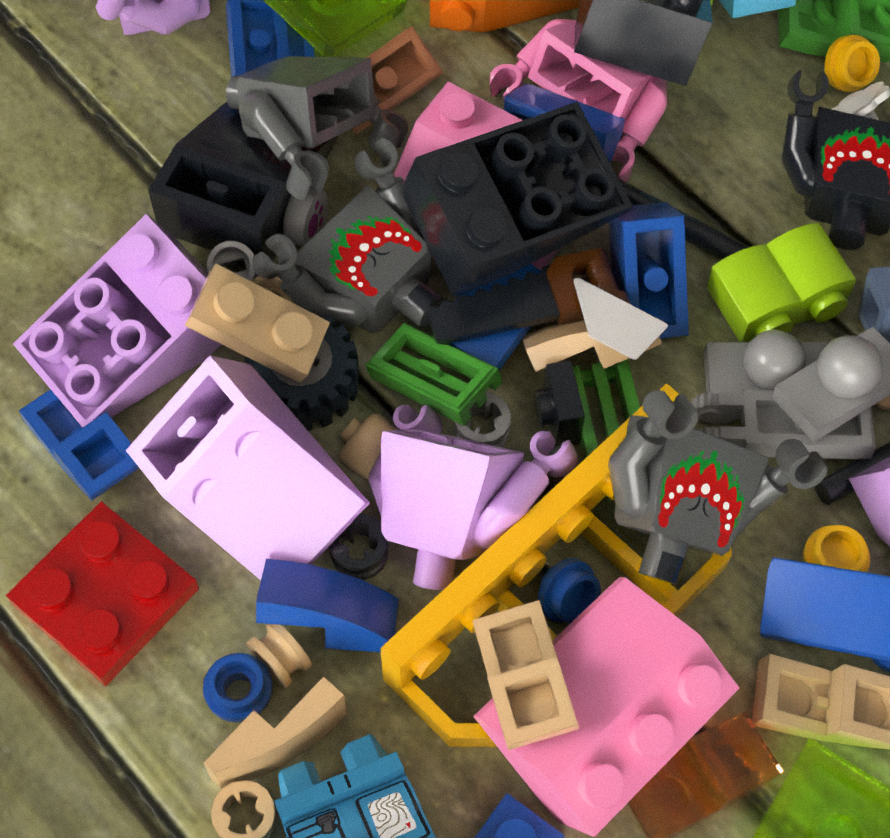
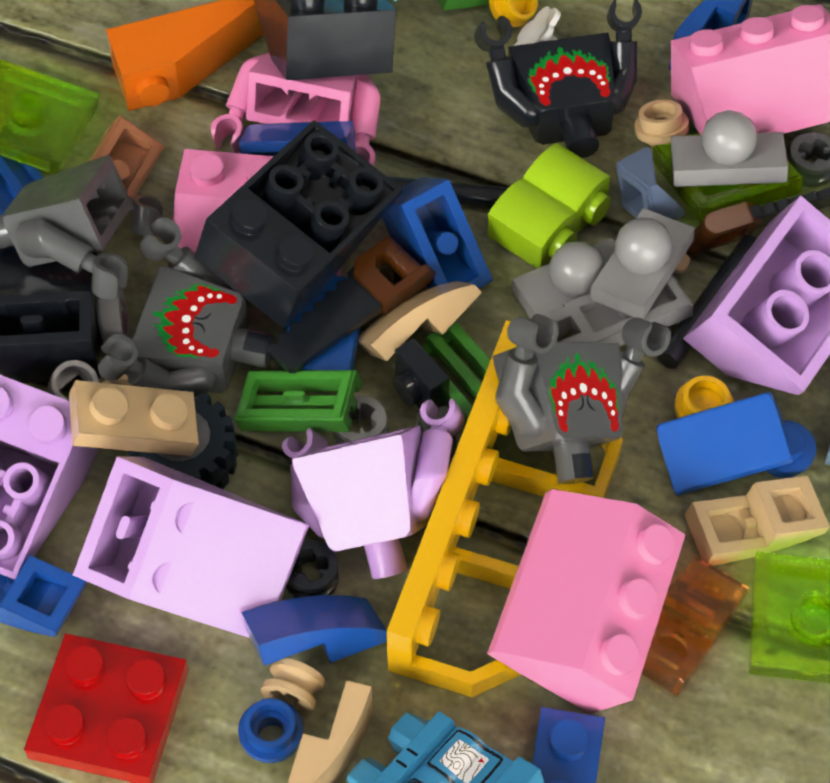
camera: 25 degrees left, 5 degrees down
tan piece [339,413,399,480] -> none
tan slope [472,600,579,750] -> none
blue plate [538,557,601,624] -> none
white sticker [574,278,668,360] -> none

